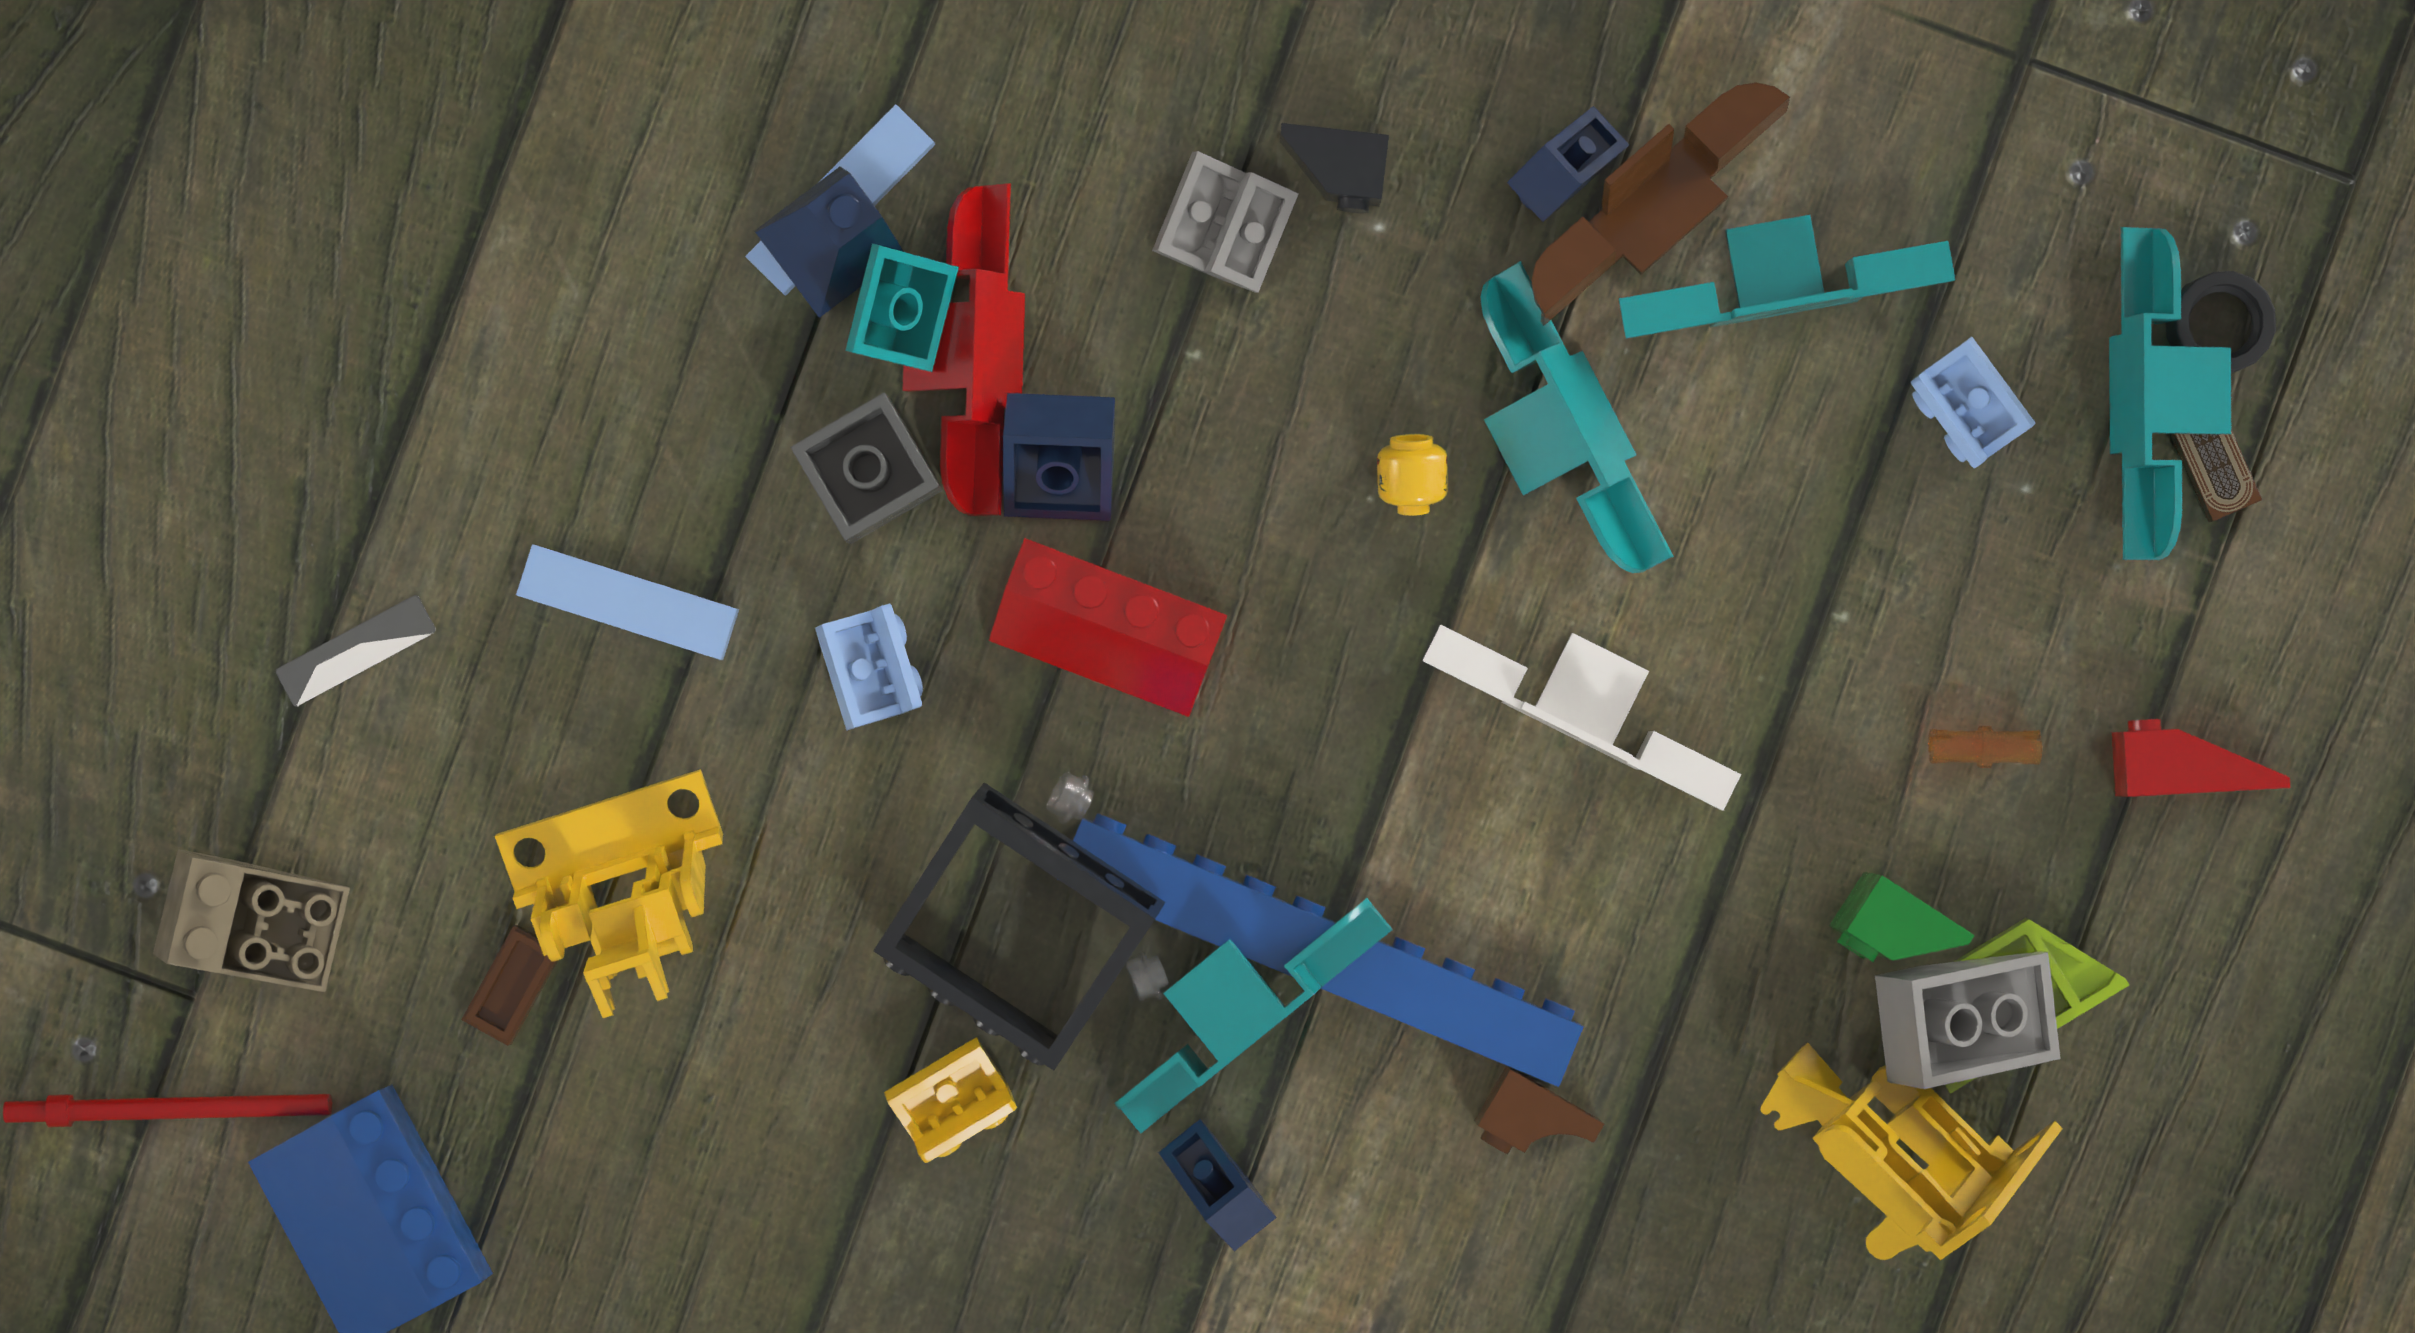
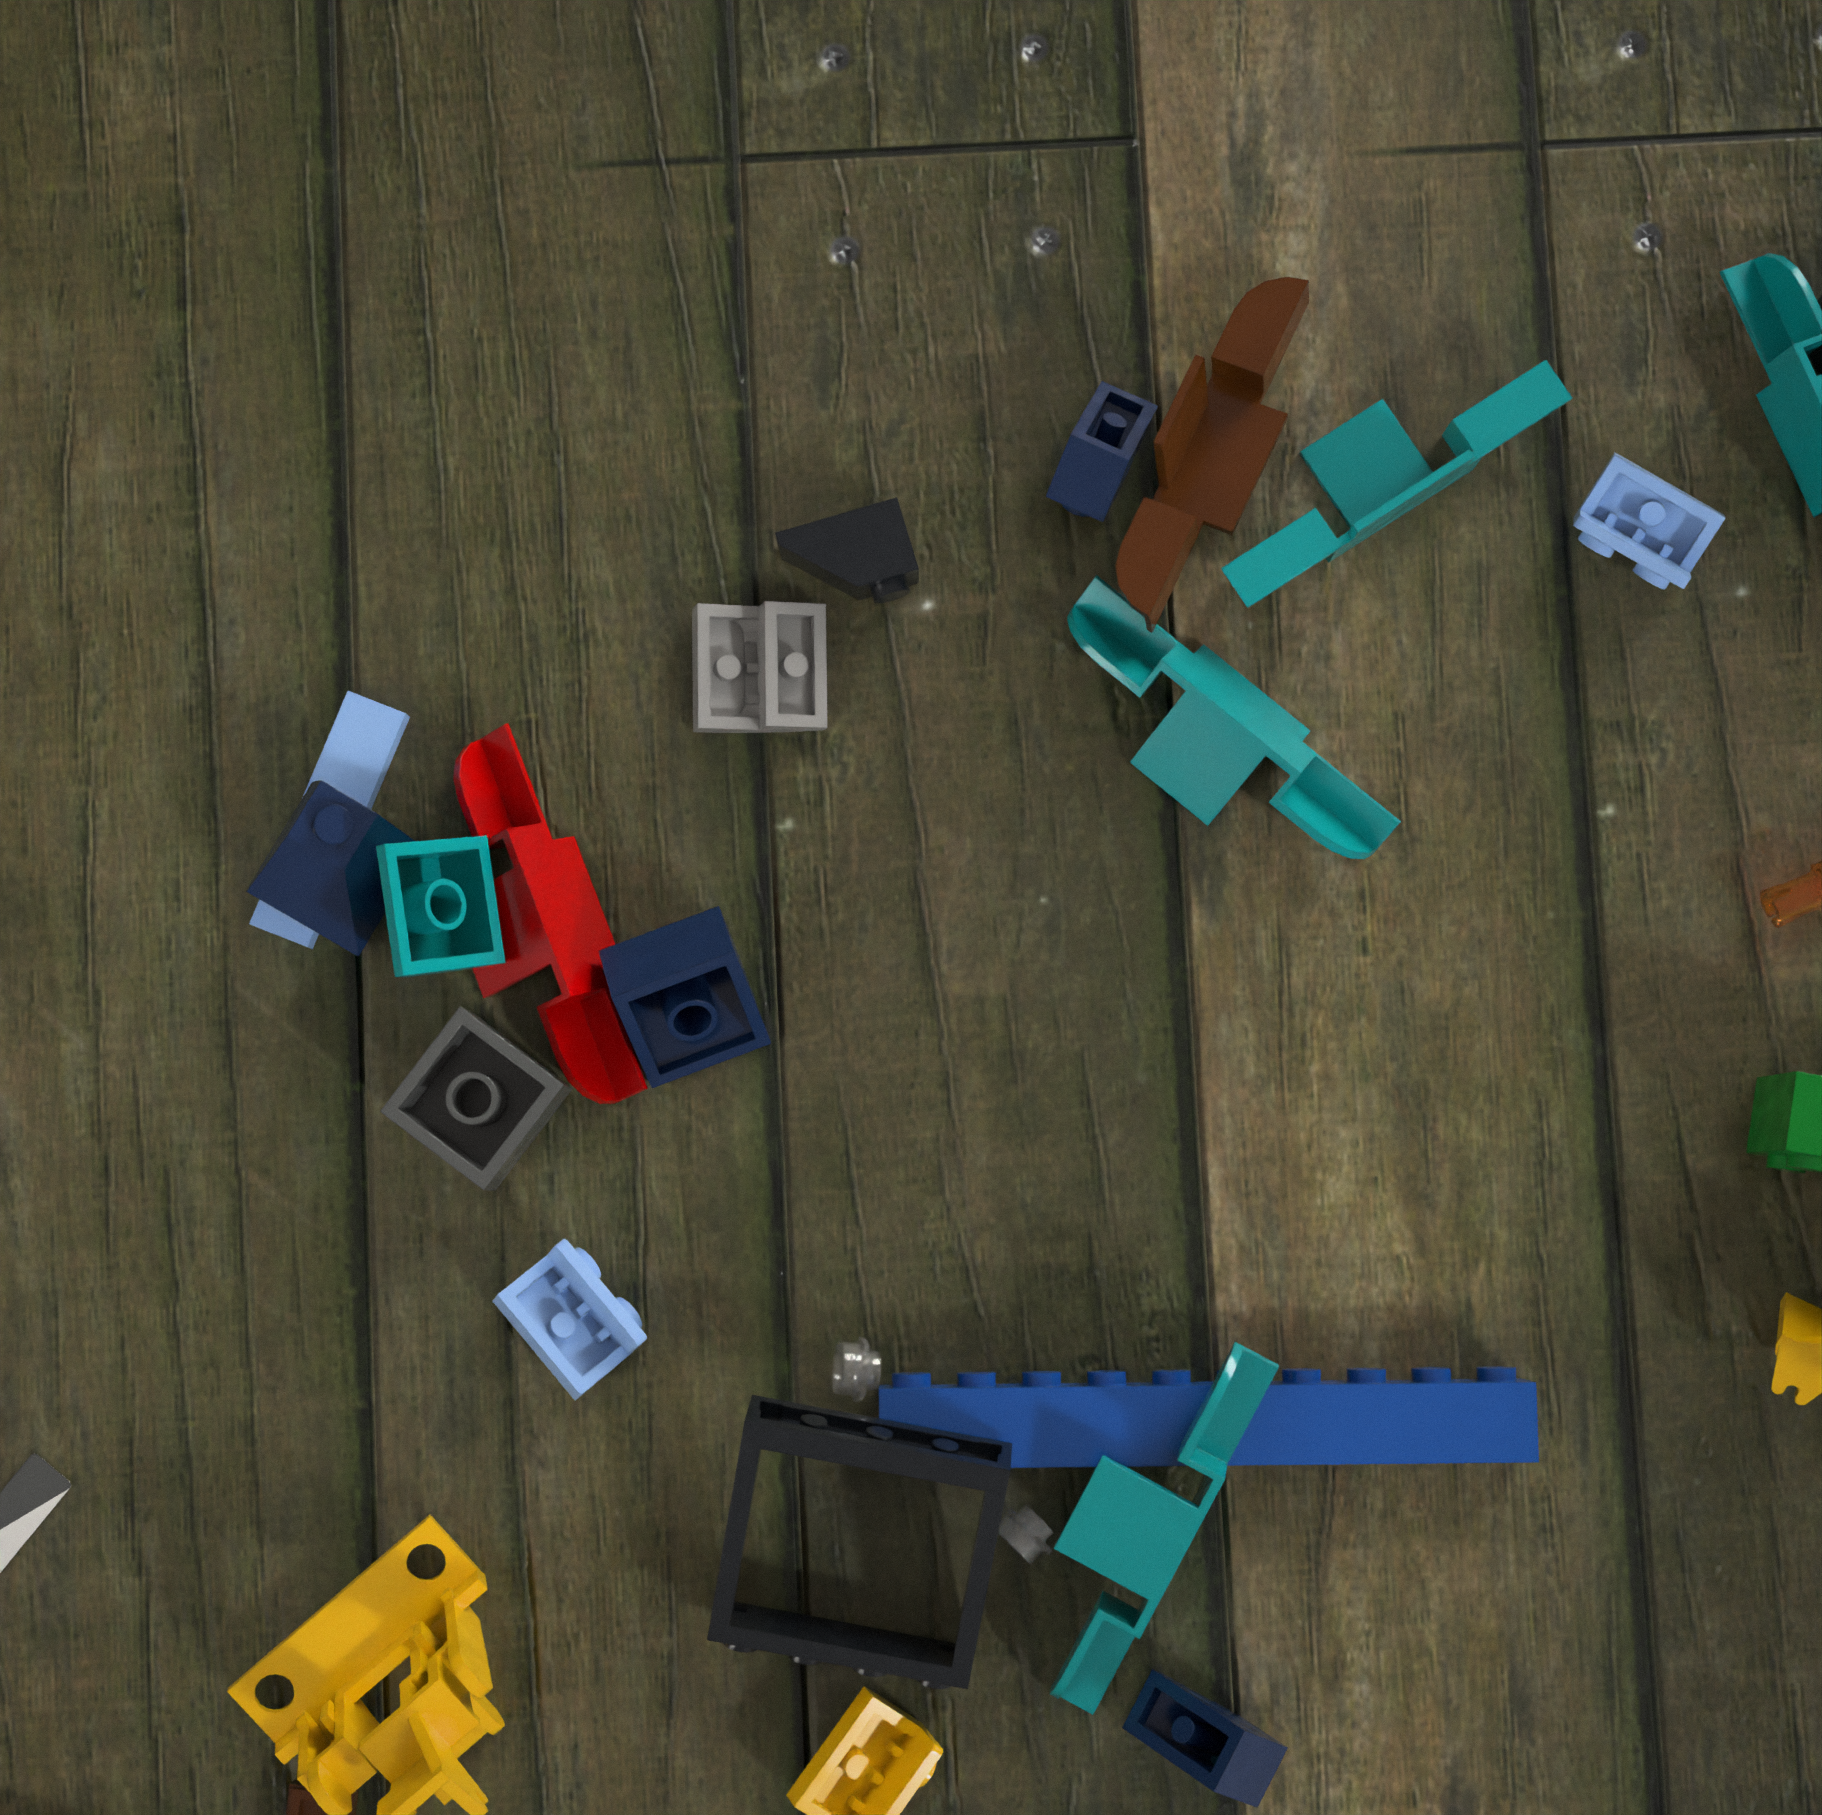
camera: 25 degrees left, 5 degrees down
light blue tile [516,544,739,660] -> none
red slope [989,538,1227,717] -> none
yellow head [1377,434,1448,516] -> none
white piece [1423,625,1741,811] -> none
reddish brown arch [1474,1065,1604,1154] -> none

